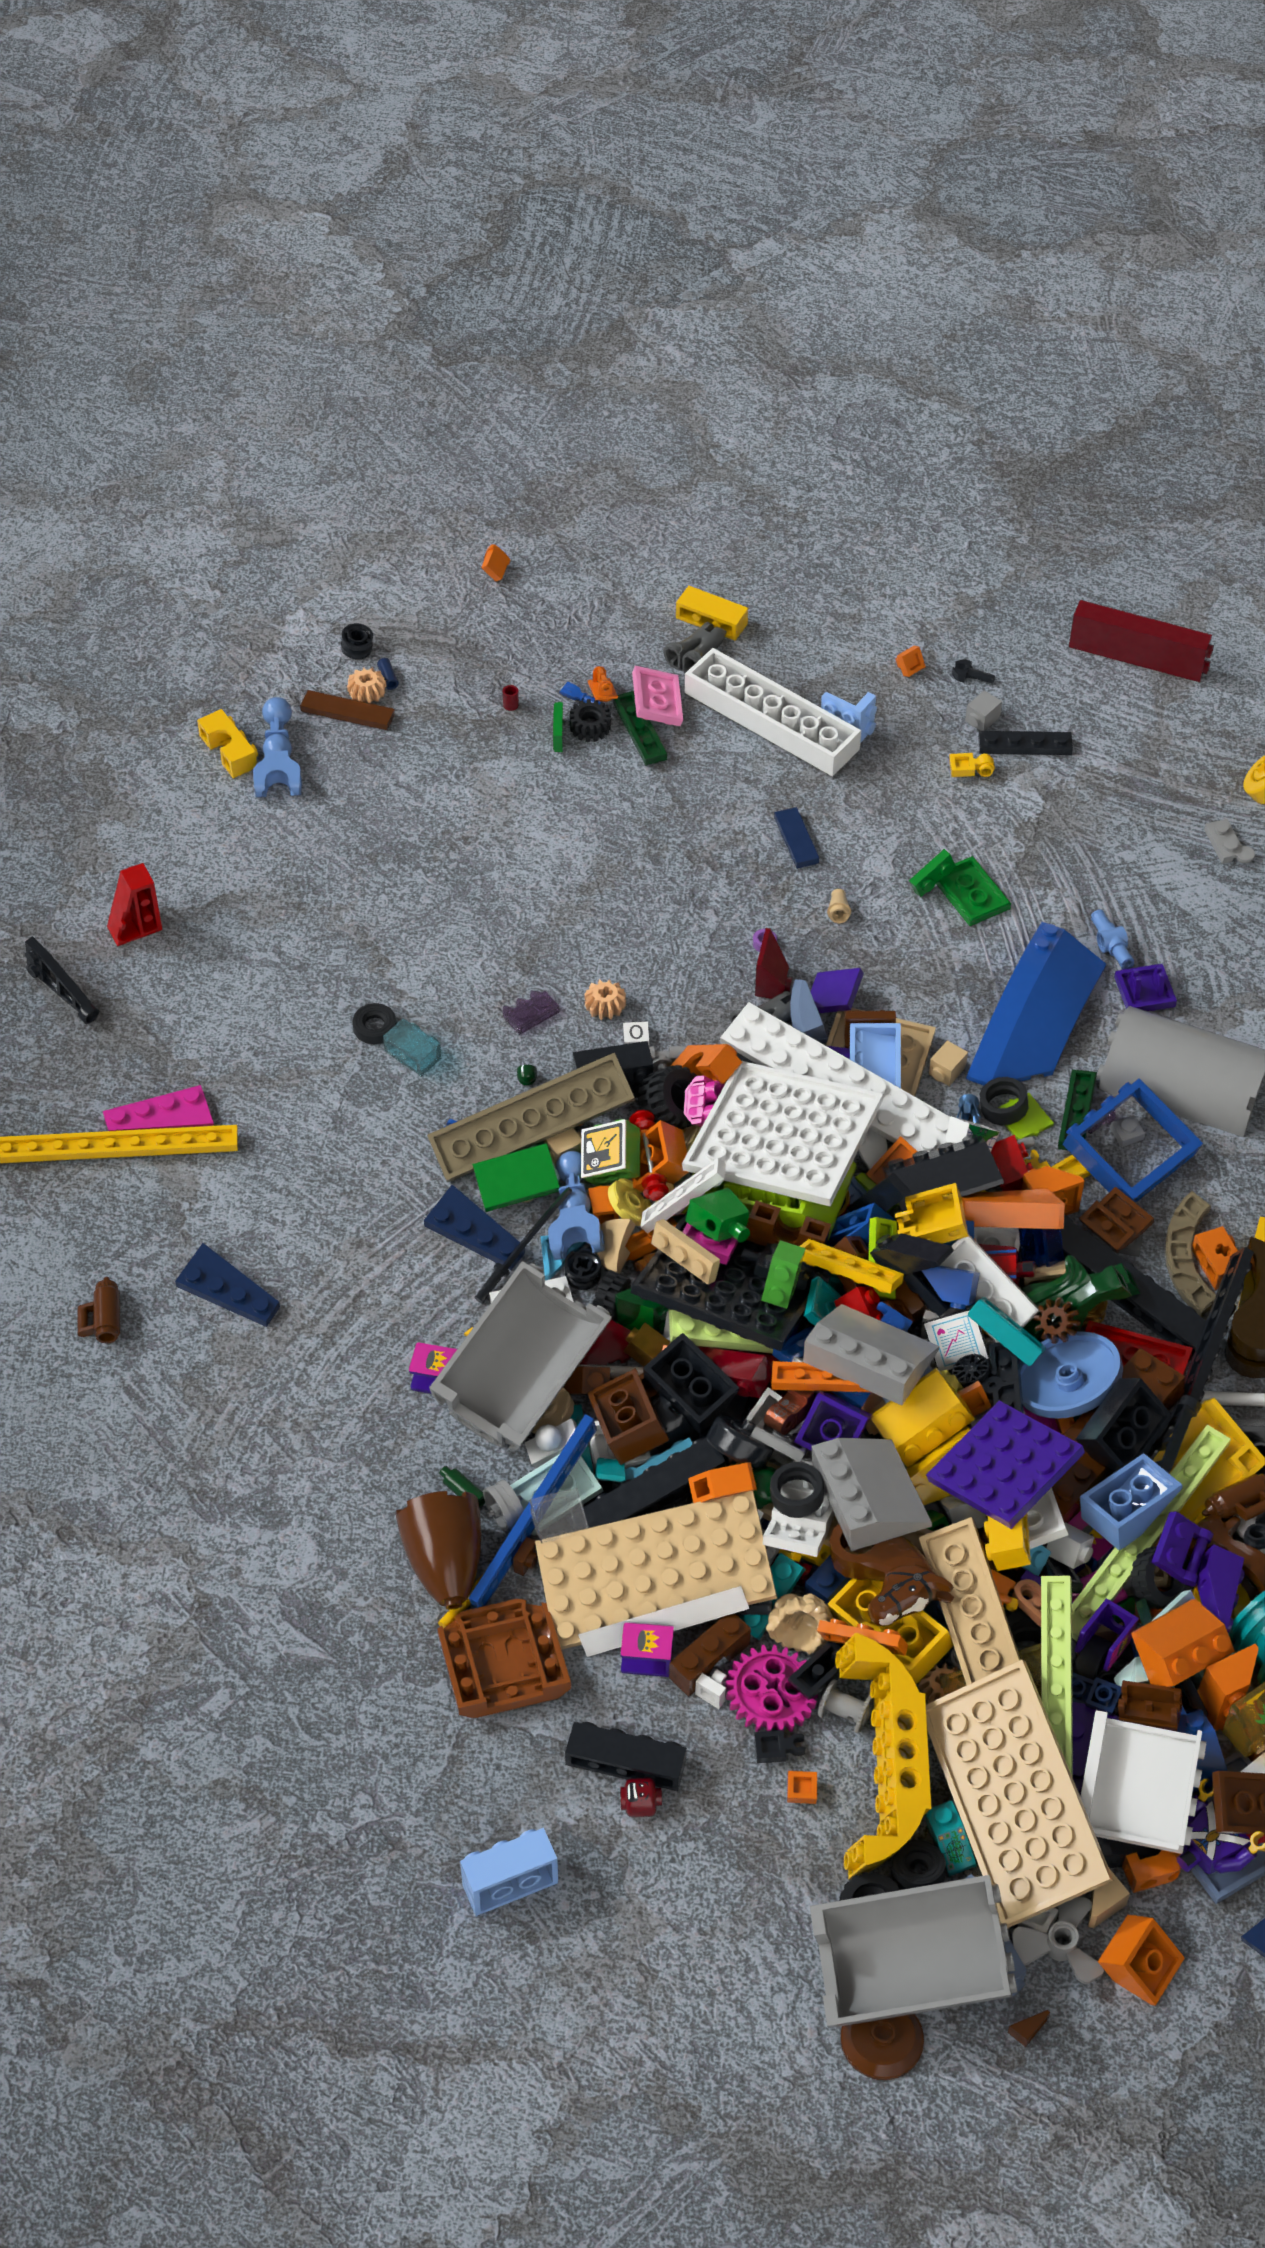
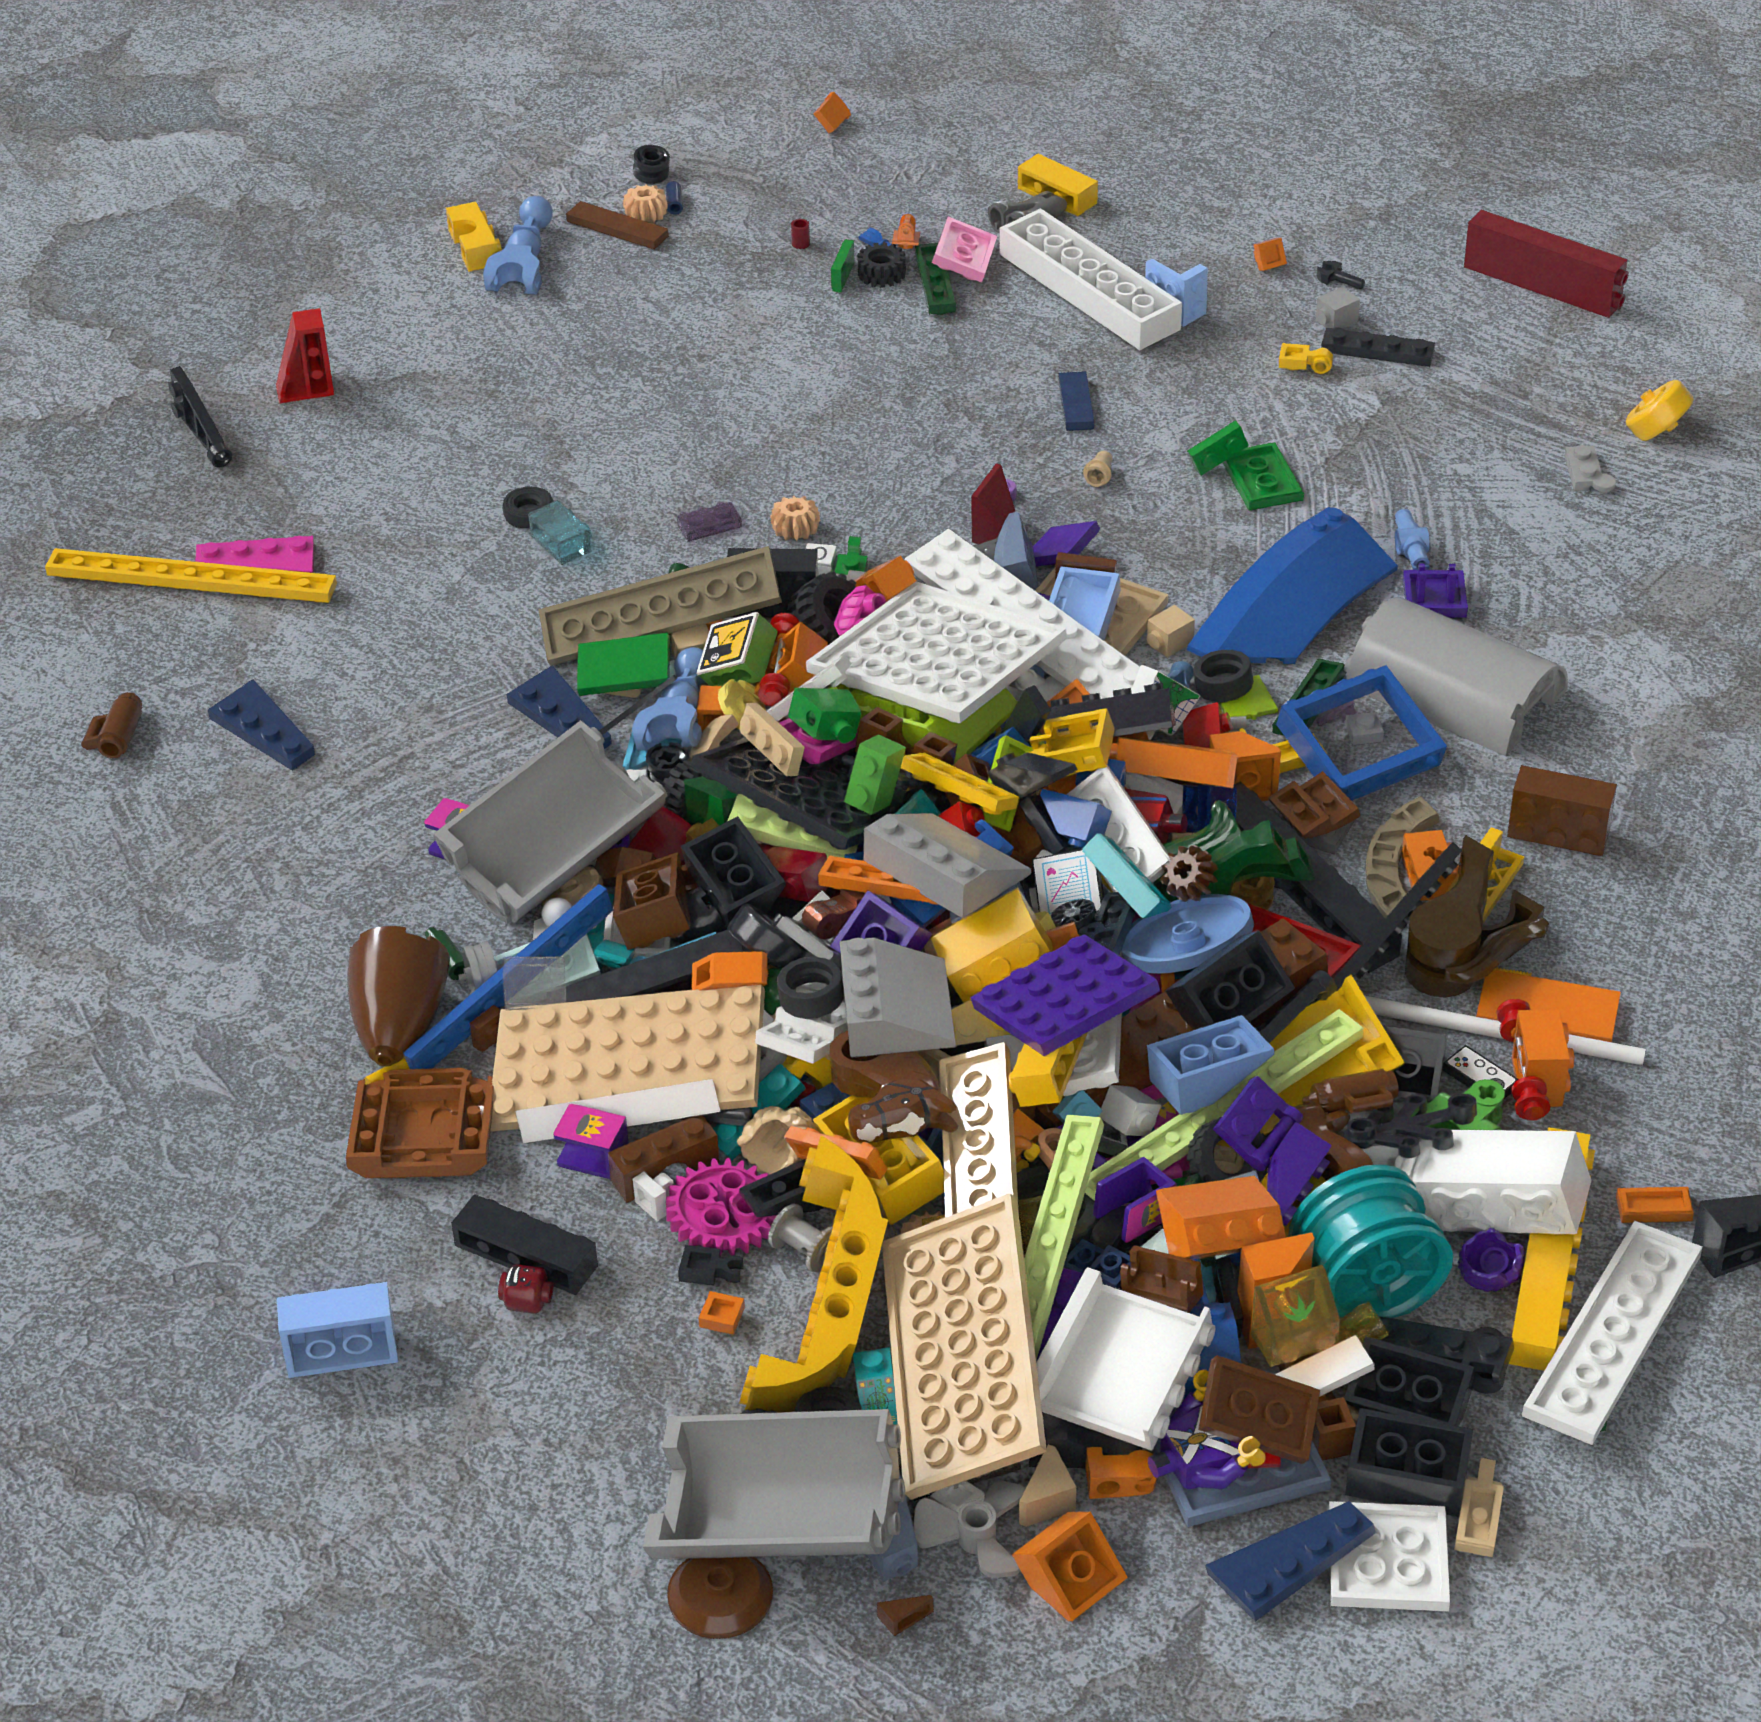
camera: 15 degrees right, 10 degrees down
none -> green plate [835,536,868,575]

